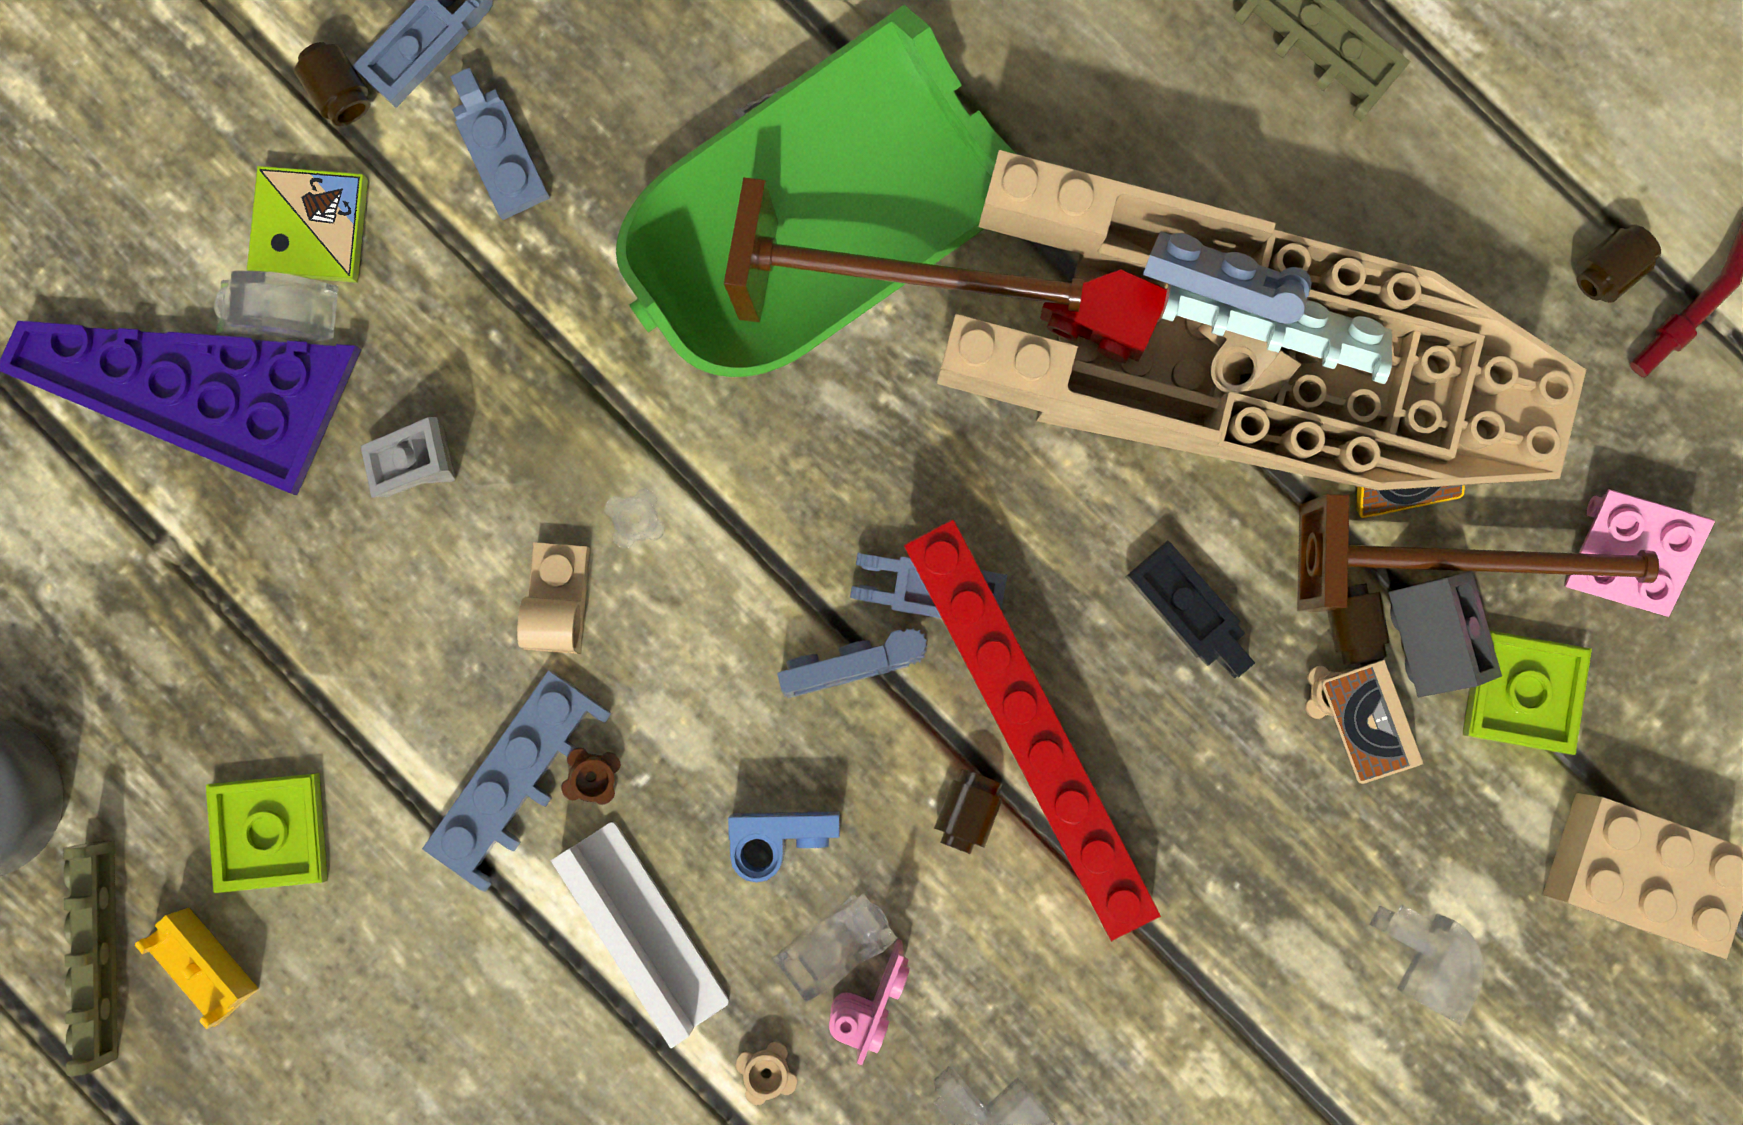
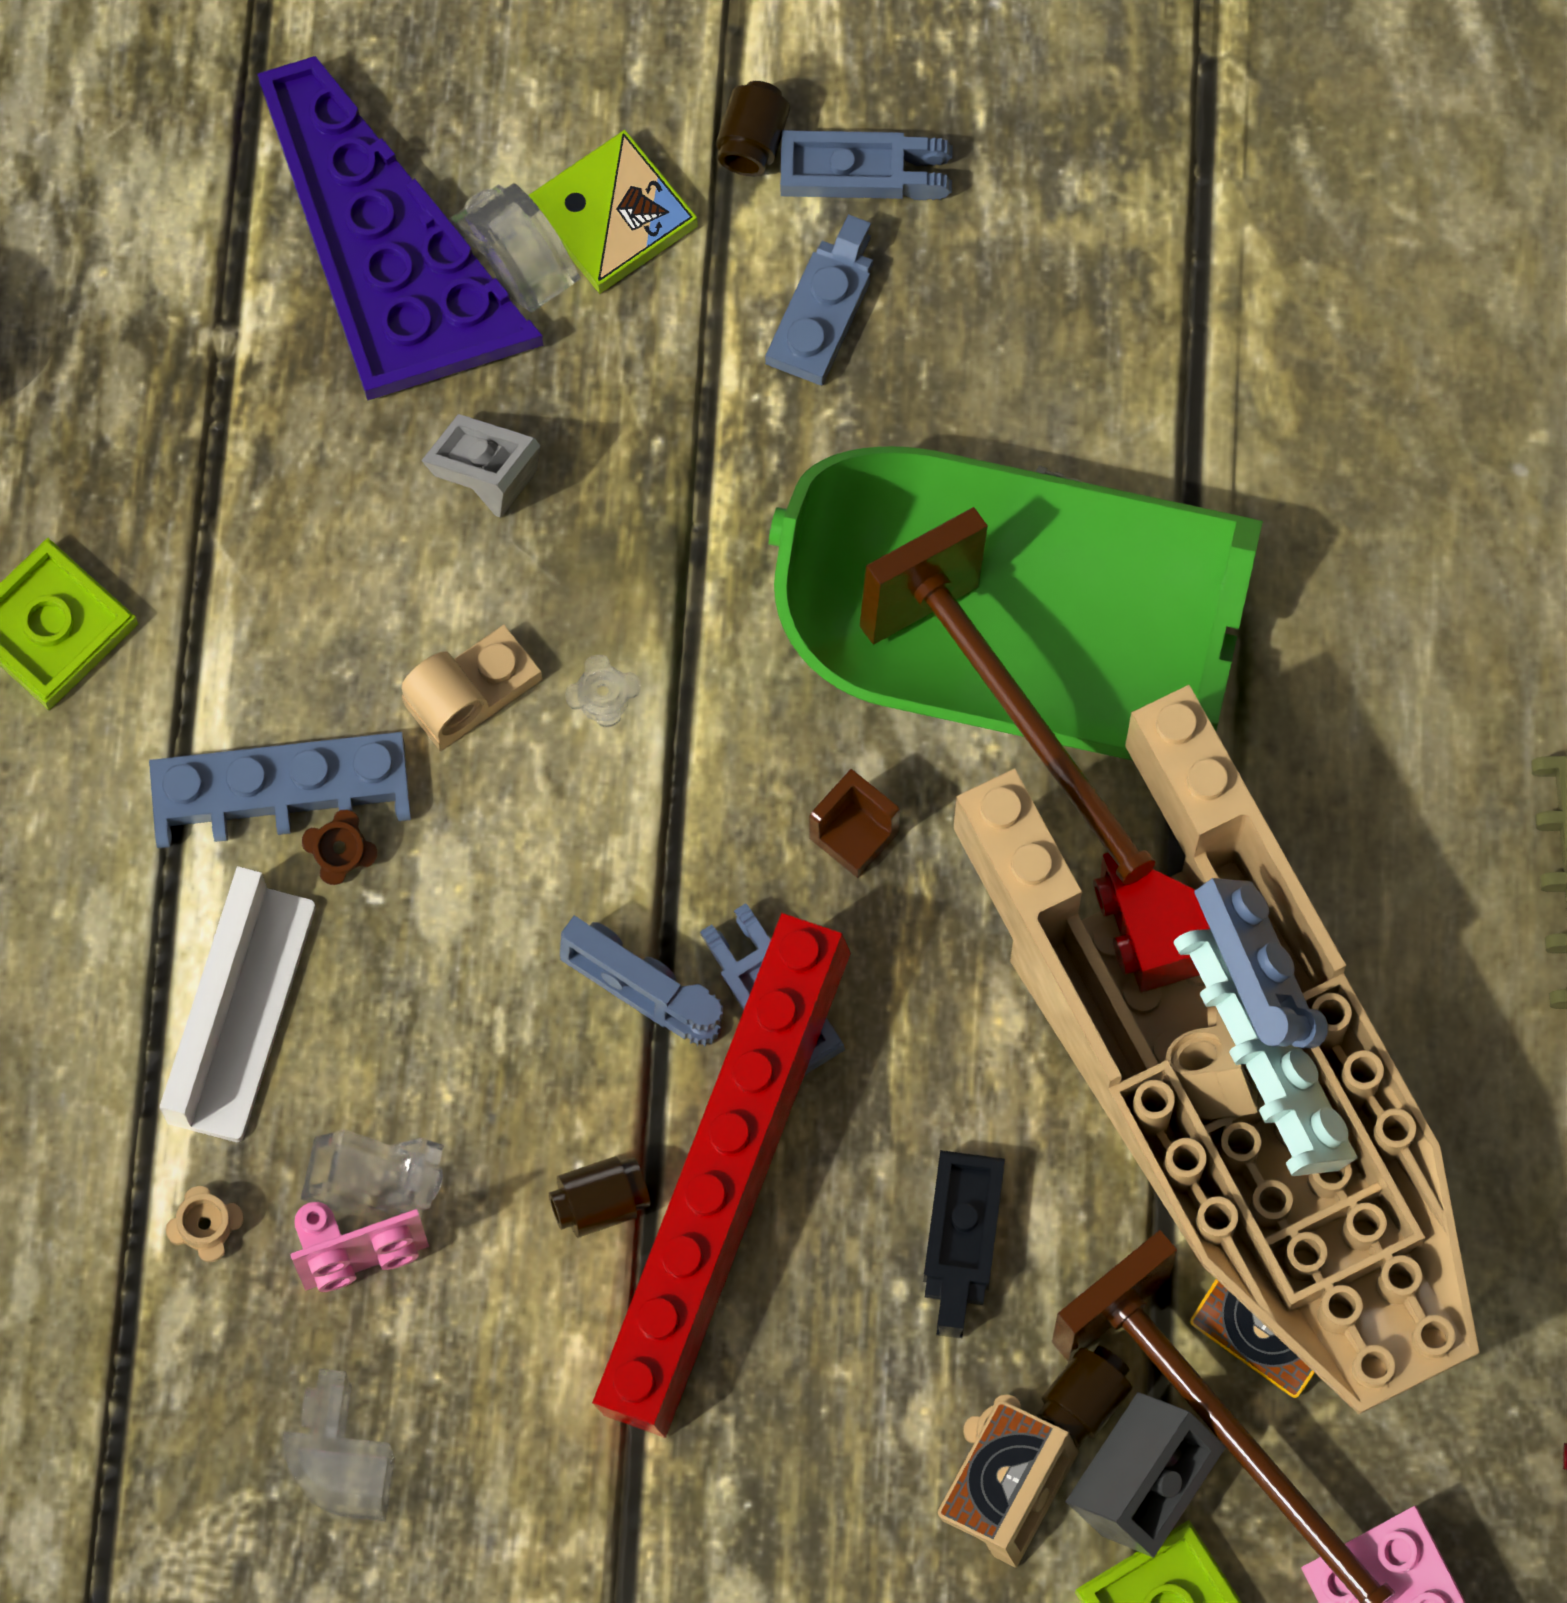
camera: 50 degrees right, 15 degrees down
medium blue plate [728,811,840,883] -> none
none -> reddish brown panel [809,769,900,878]

